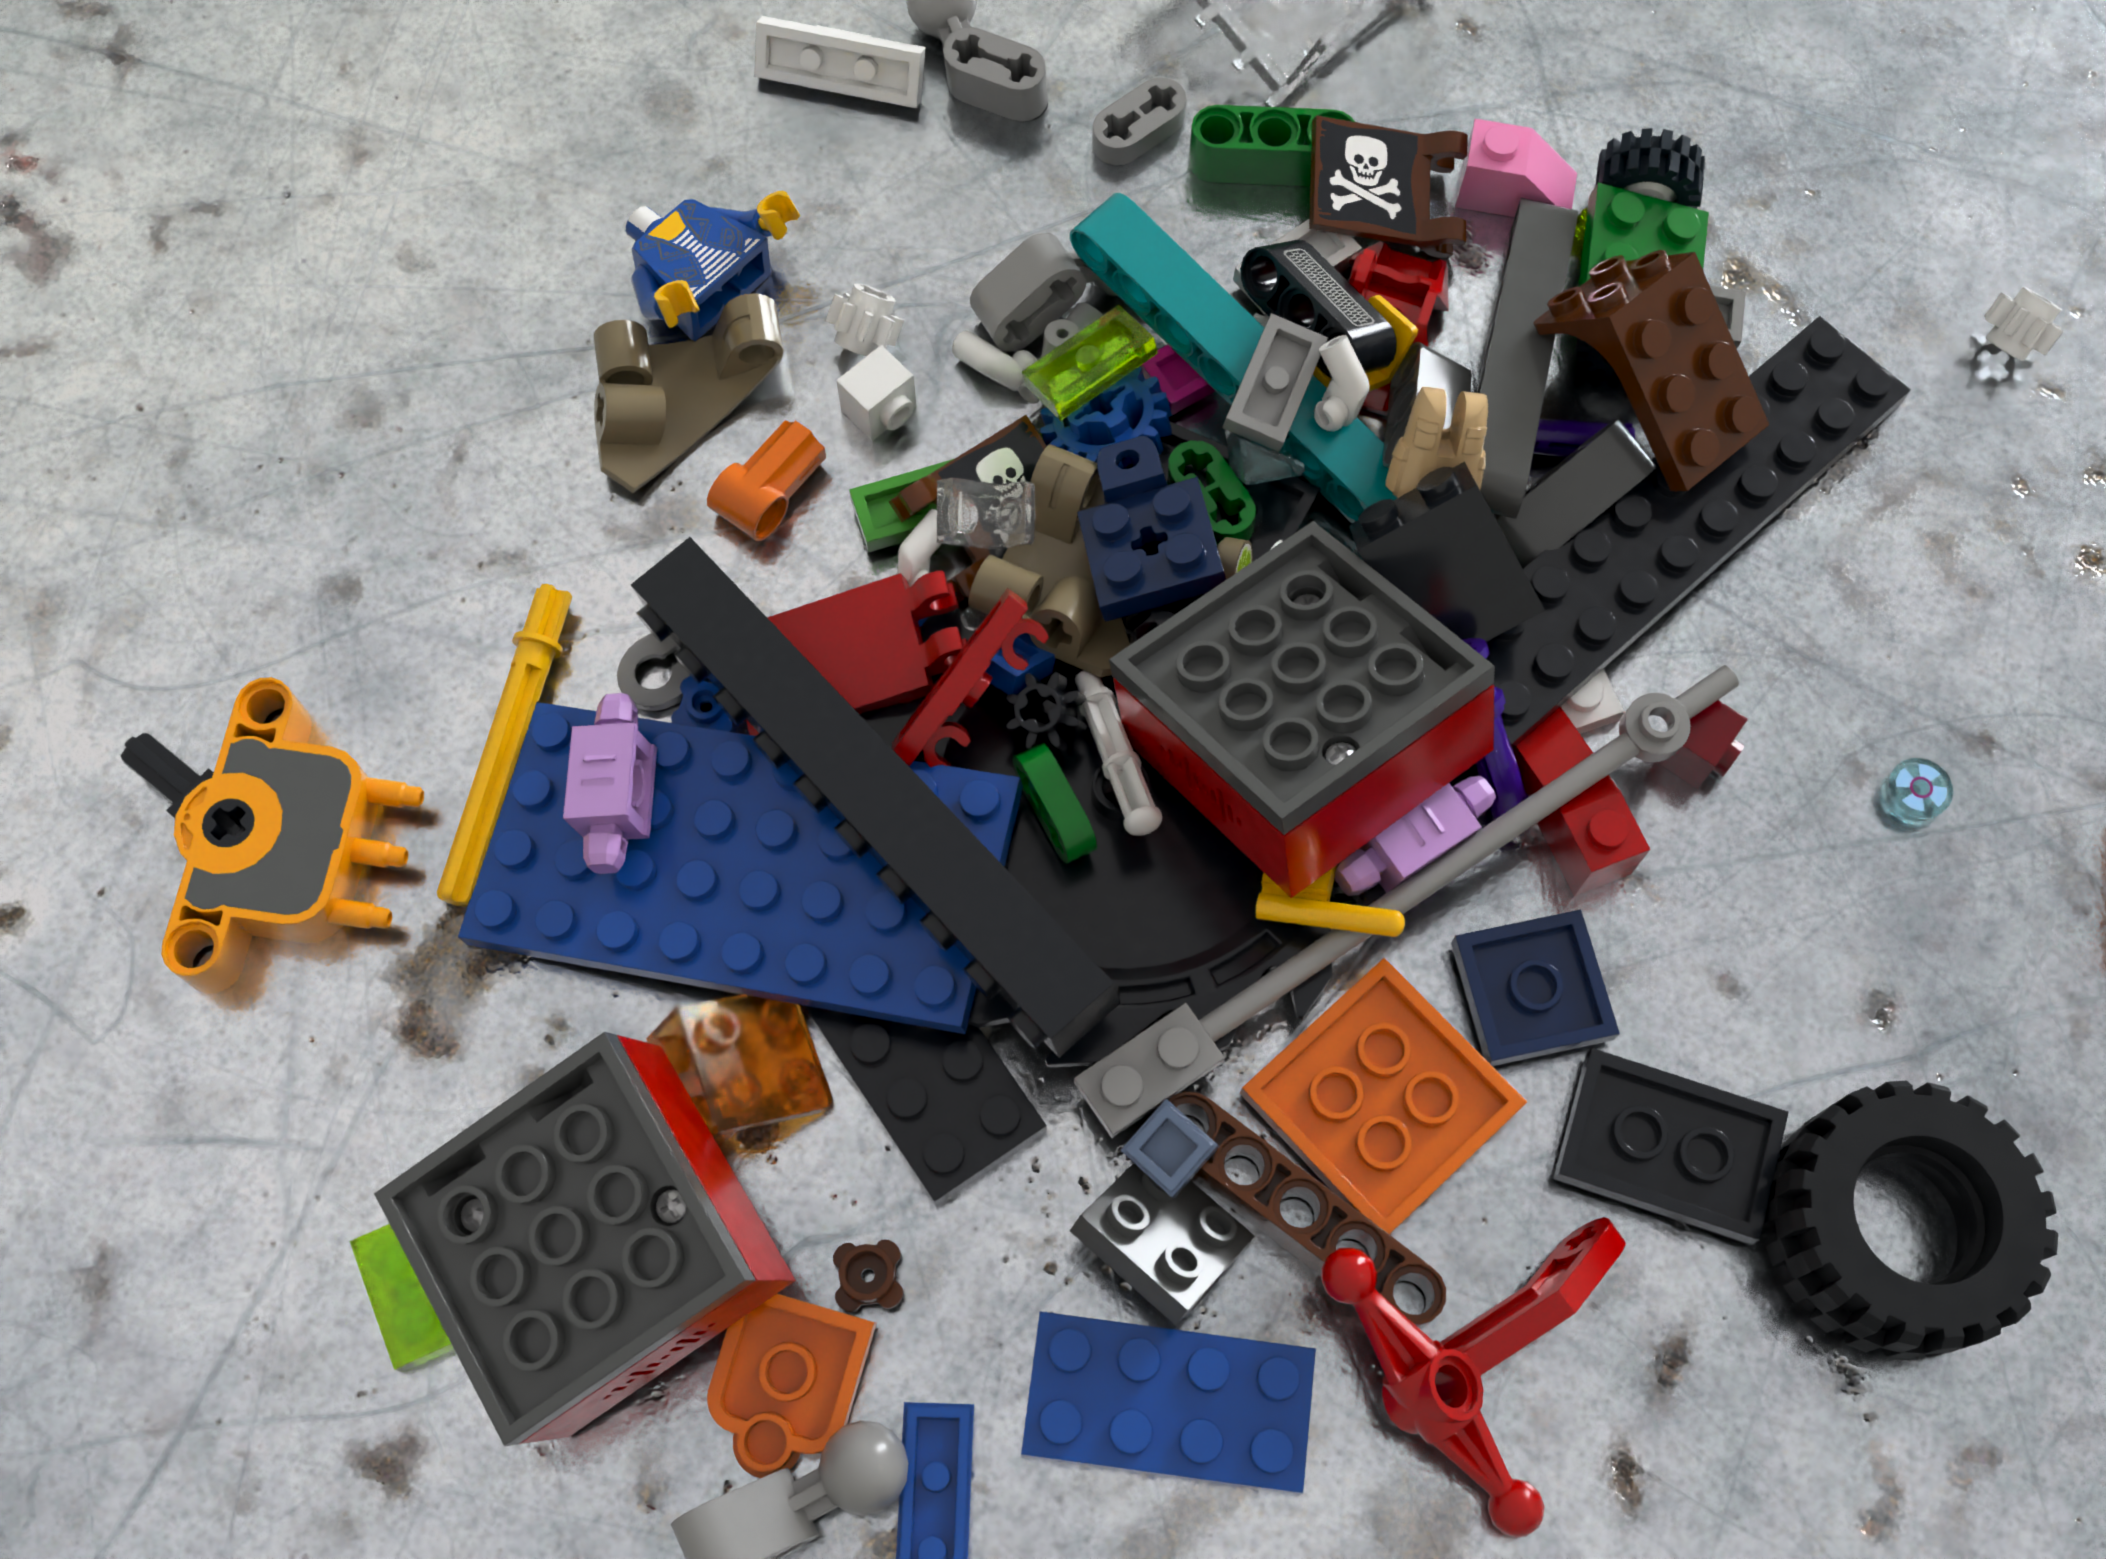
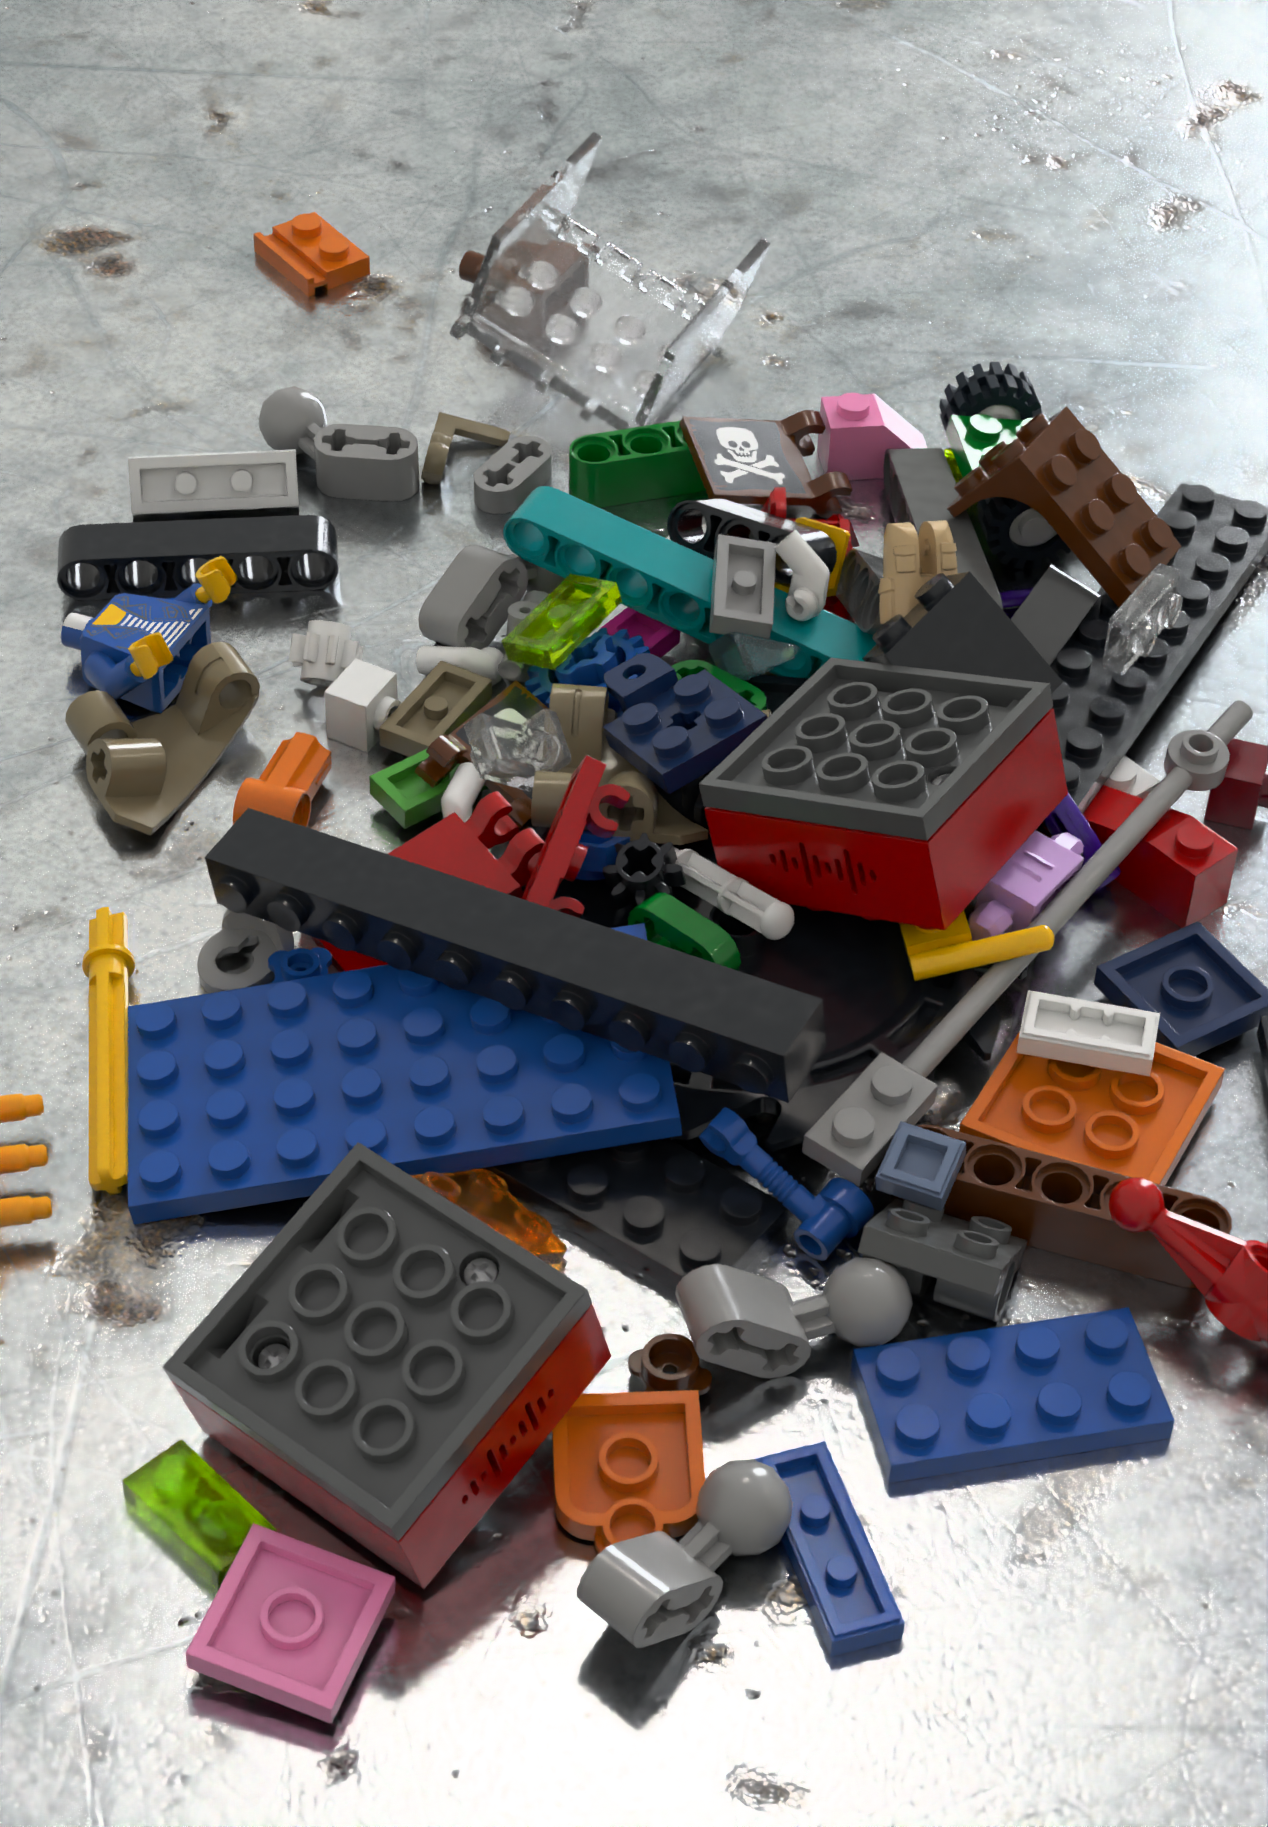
camera: 20 degrees left, 25 degrees down
lavender piece [563,693,657,874] -> none
none -> black beam [57,515,339,600]
none -> bright pink plate [186,1523,395,1724]
none -> dark tan plate [379,661,492,757]
none -> dark tan piece [421,412,510,485]
none -> light grey beam [675,1257,913,1379]
none -> blue brick [699,1107,874,1261]
none -> white plate [1016,990,1160,1077]
none -> clear plate [1102,563,1183,675]

